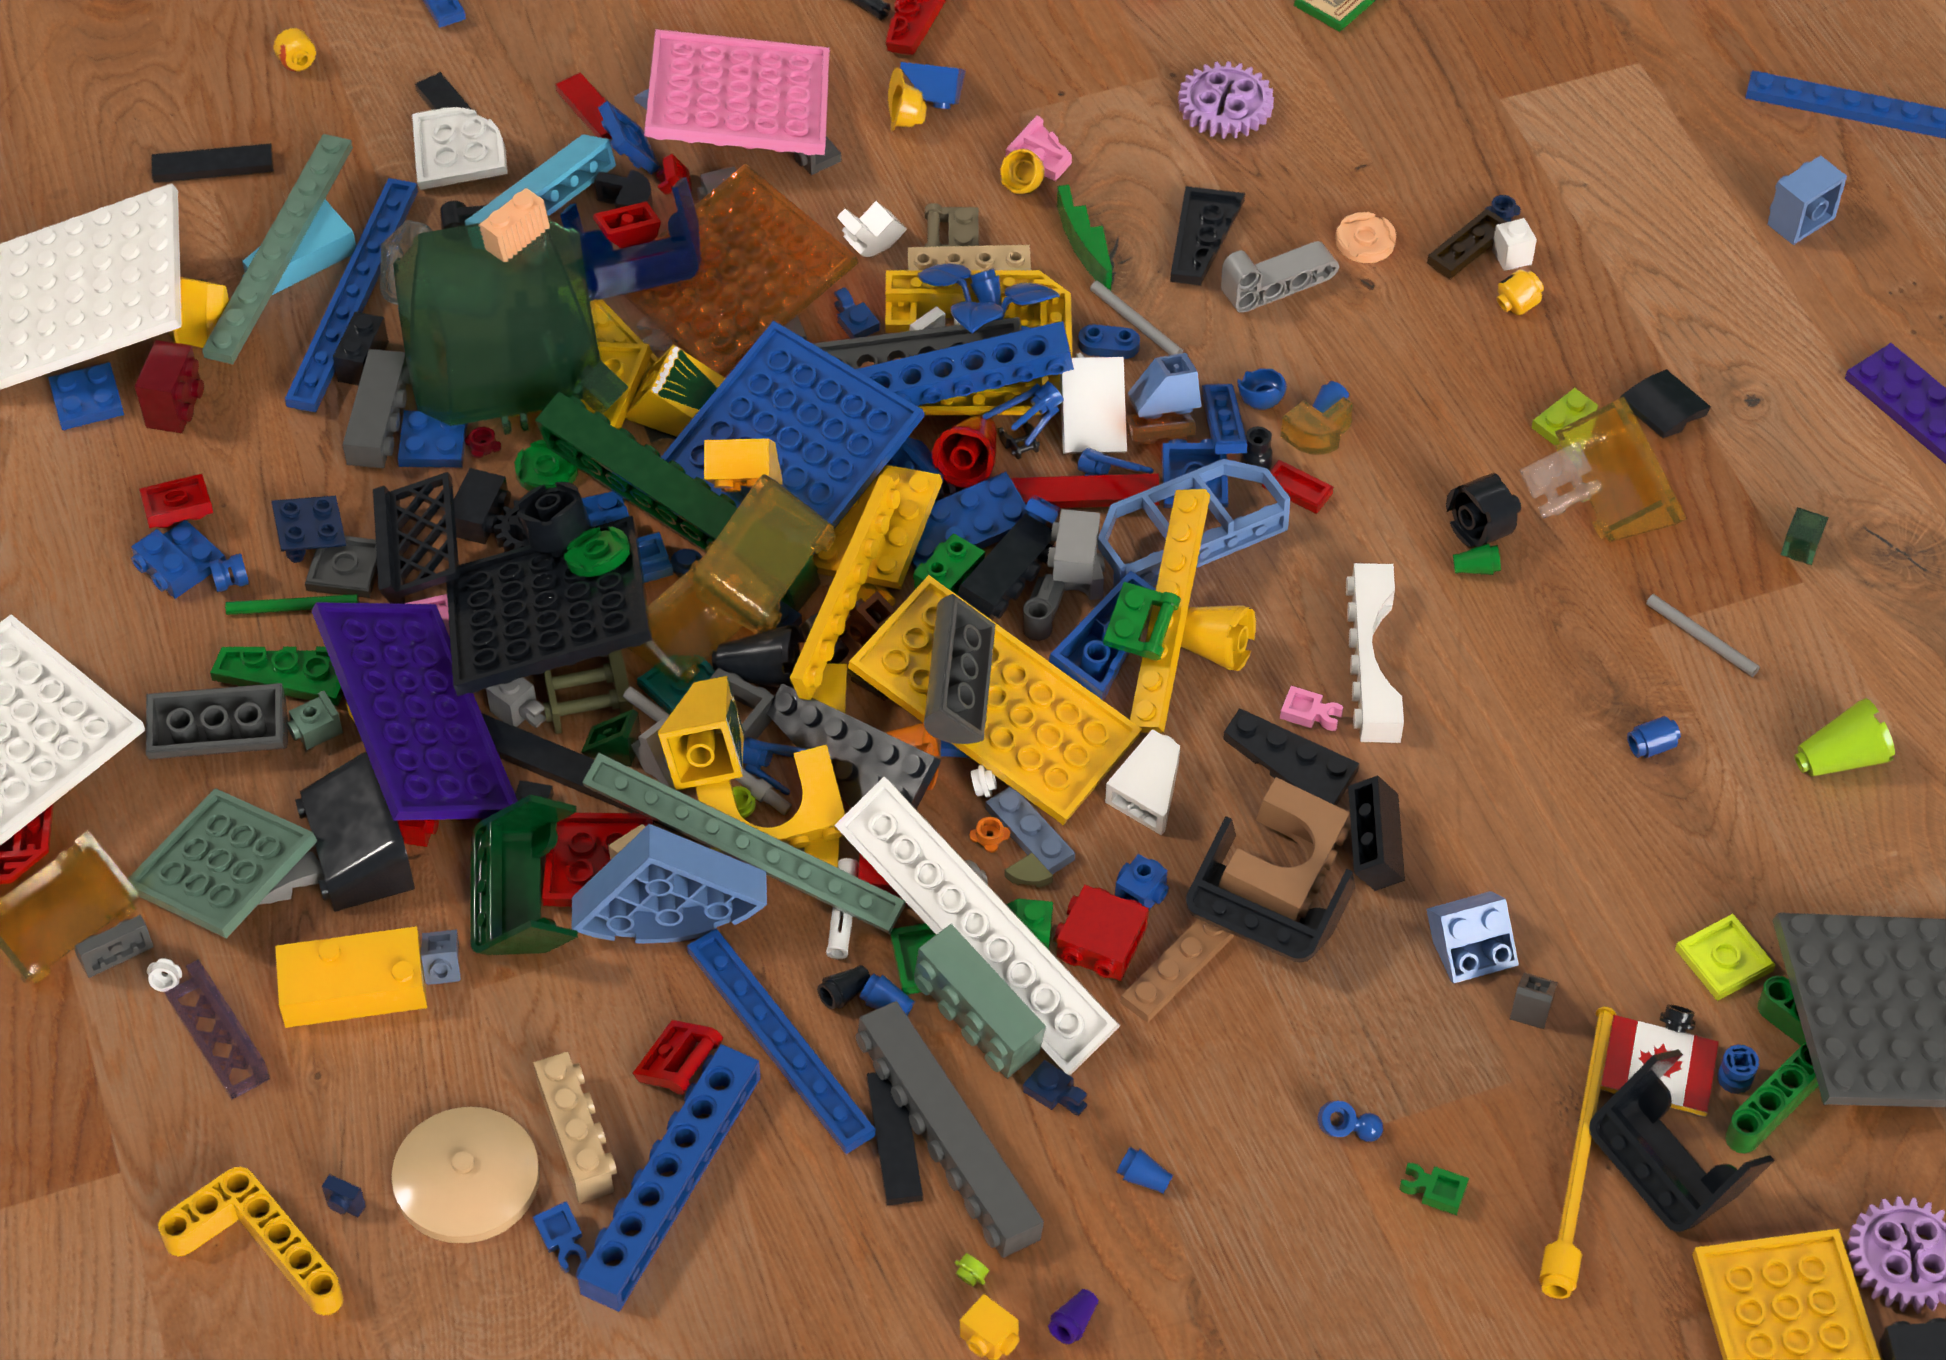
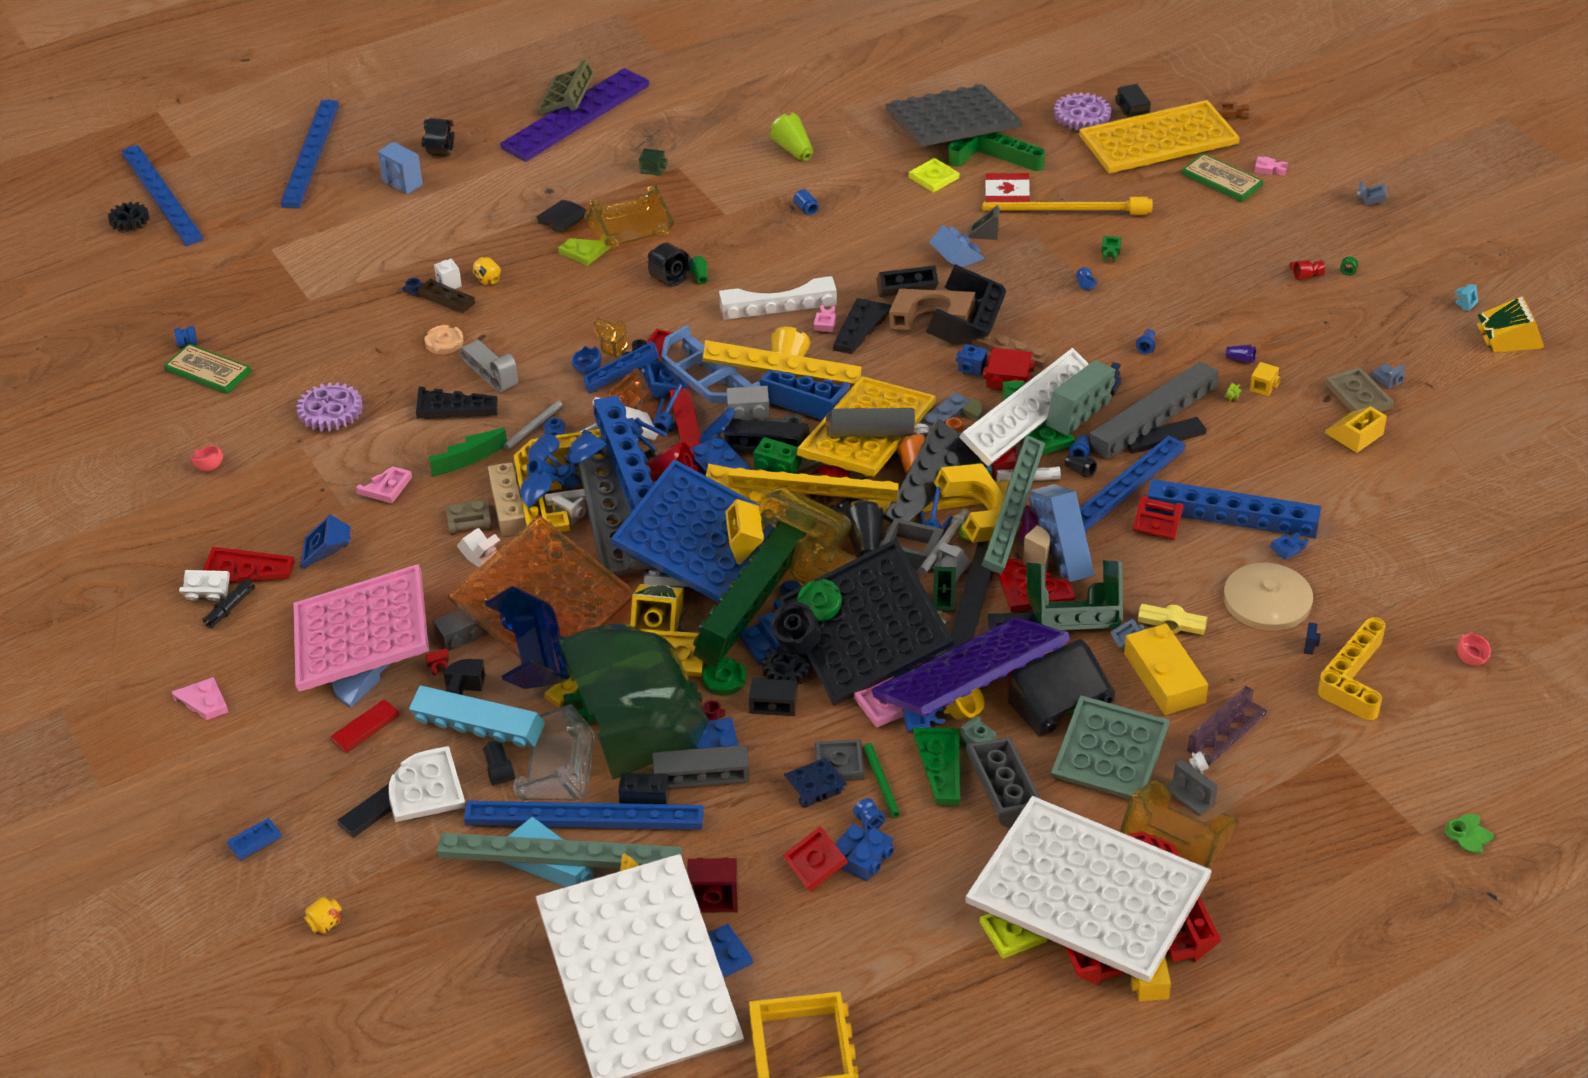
camera: 100 degrees left, 10 degrees down
black tile [152,143,273,183] -> none
black fence [373,472,460,604] -> none
light nougat brick [479,188,550,262] -> none
tan brick [533,1051,617,1204] -> none
clear green brick [573,361,628,414] -> none
red slope [593,201,661,254] -> none
blue plate [598,101,660,175] -> none
yellow slope [658,676,744,790] -> none
yellow piece [888,67,926,131] -> none
yellow hair [1000,148,1044,194] -> none
green plate [1103,582,1181,660] -> none
white slope [1105,729,1180,836] -> none
medium blue slope [1128,353,1201,419] -> none
blue cone [1307,381,1349,428] -> none
clear plate [1519,441,1602,518] -> none
black windscreen [1589,1049,1775,1232] -> none
light grey bar [1646,594,1760,677] -> none
black plate [1659,1004,1696,1033] -> none
blue wheel [1717,1045,1759,1094] -> none
none -> black brick [421,118,455,155]
none -> light yellow piece [1138,604,1208,635]

